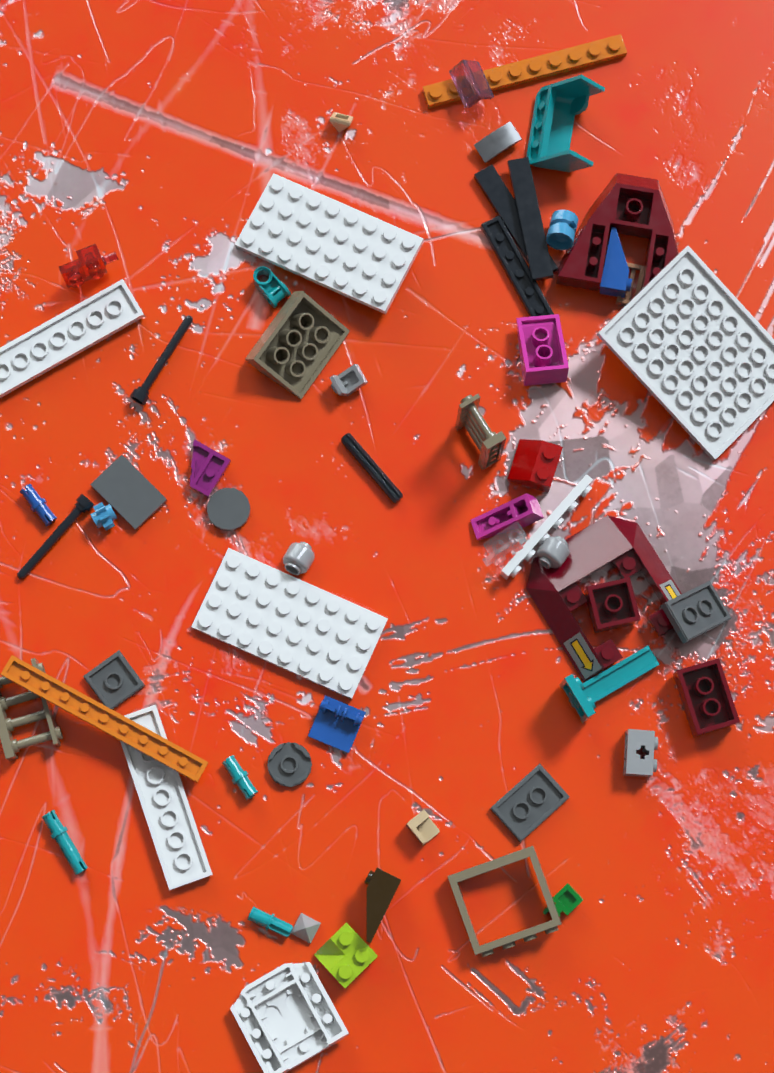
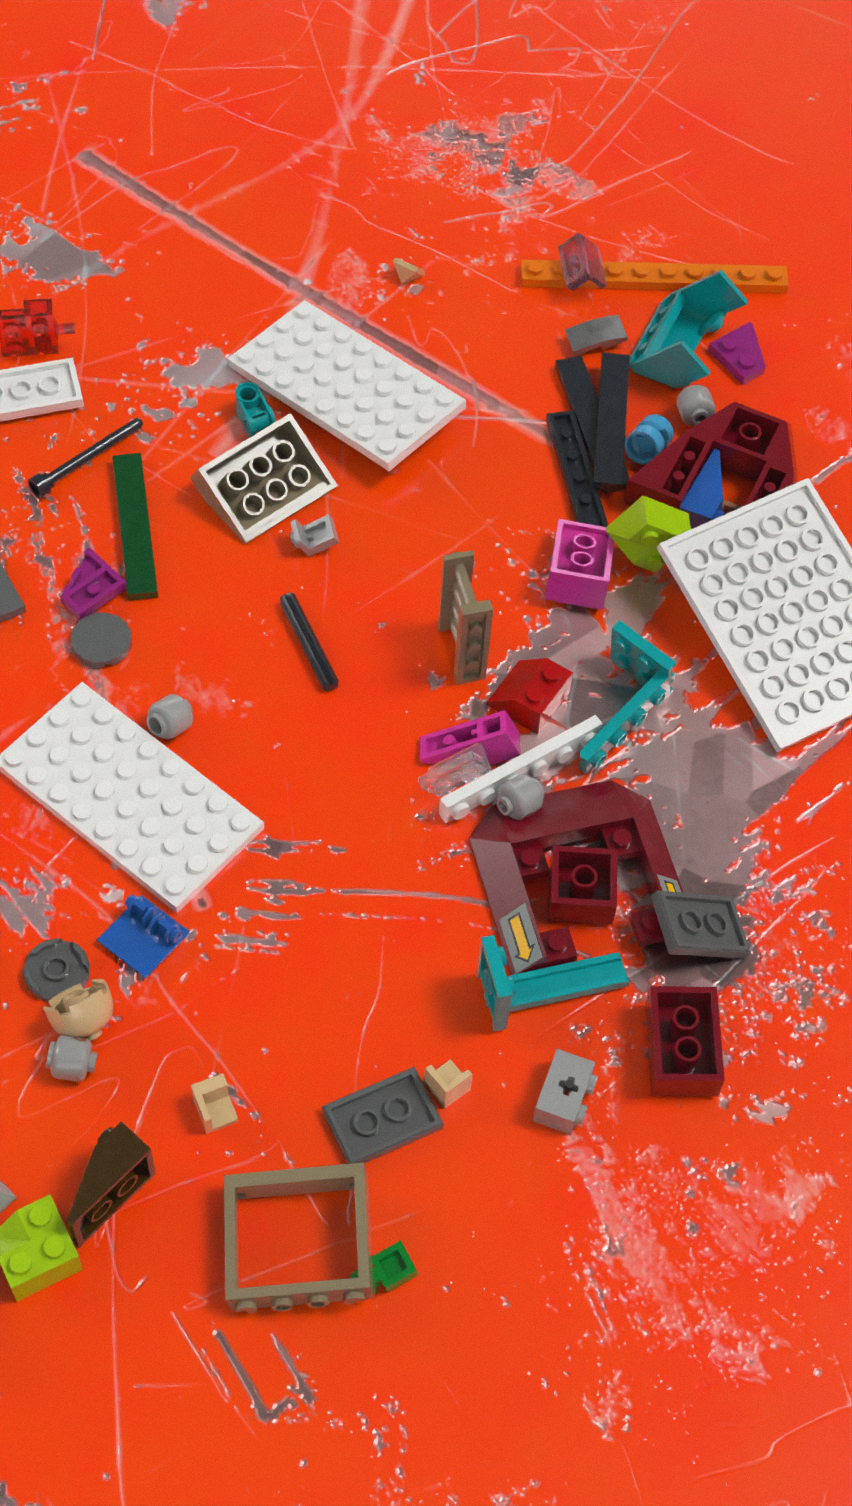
camera: 15 degrees right, 20 degrees down
none -> tan cylinder [43,979,114,1041]
none -> light grey head [46,1035,98,1082]
none -> dark green tile [112,453,158,600]
none -> tan panel [424,1059,473,1109]
none -> teal bracket [579,620,676,774]
none -> lime slope [606,496,691,572]
none -> light grey head [676,385,716,427]
none -> magenta wing [708,322,766,385]

